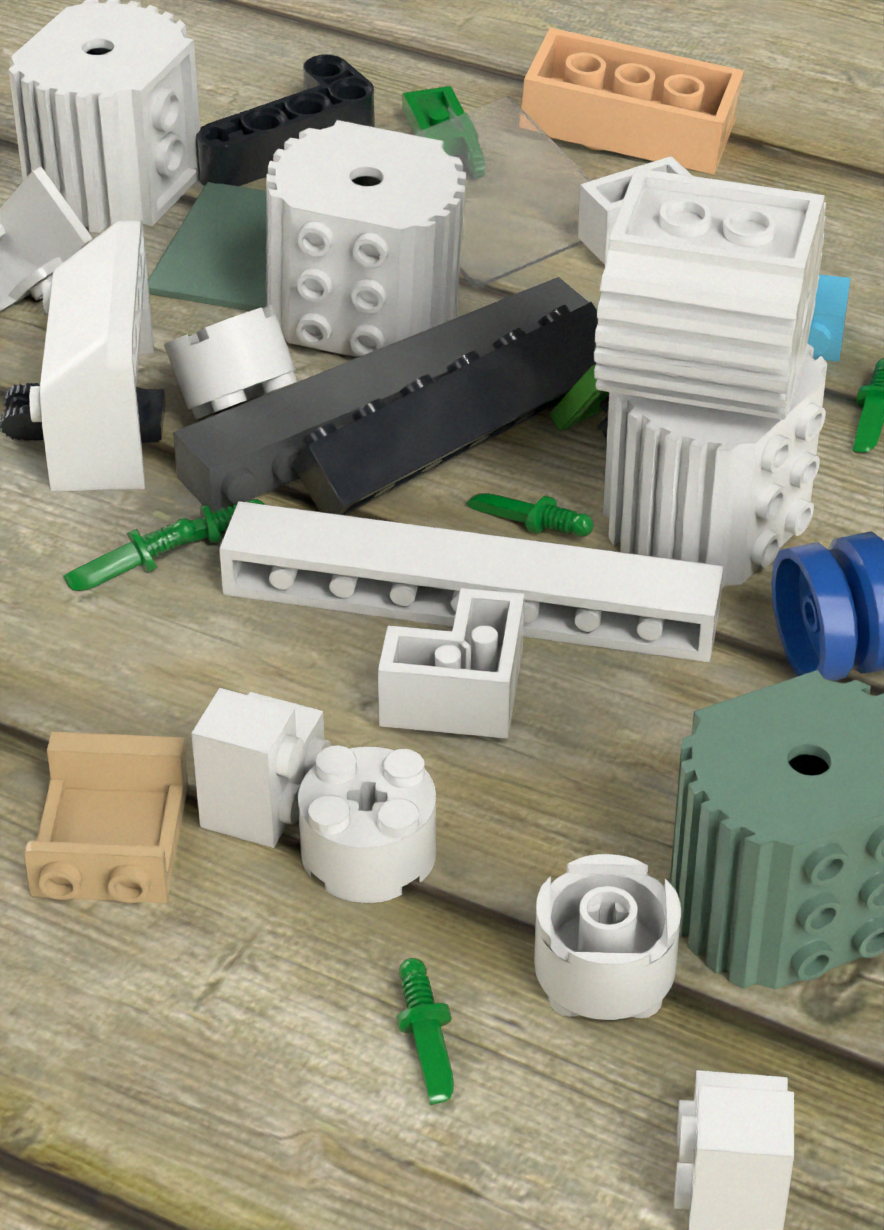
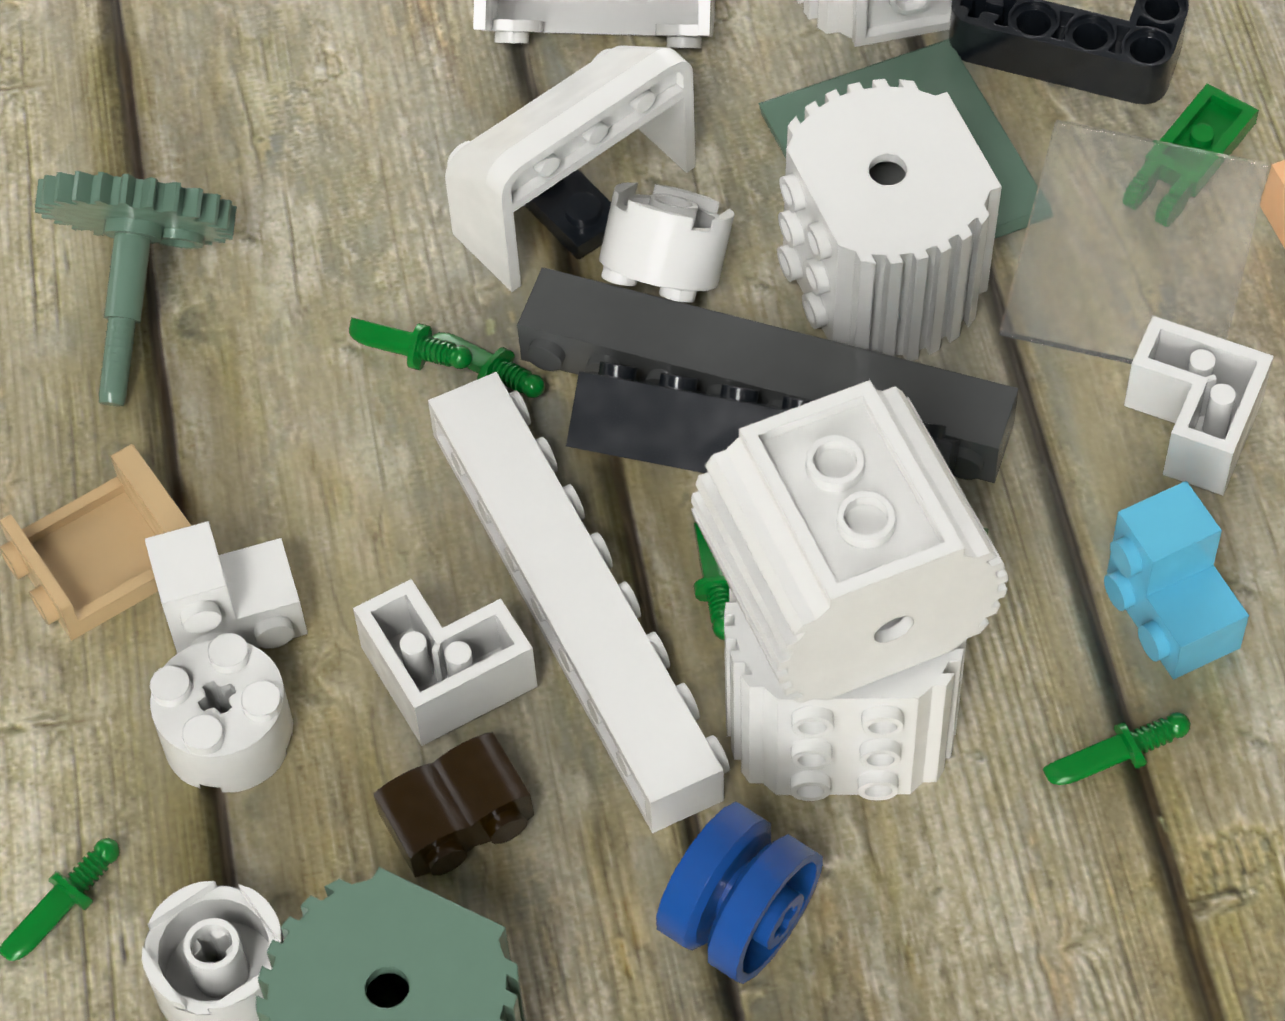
camera: 55 degrees right, 15 degrees up
none -> dark brown brick [373,732,534,877]

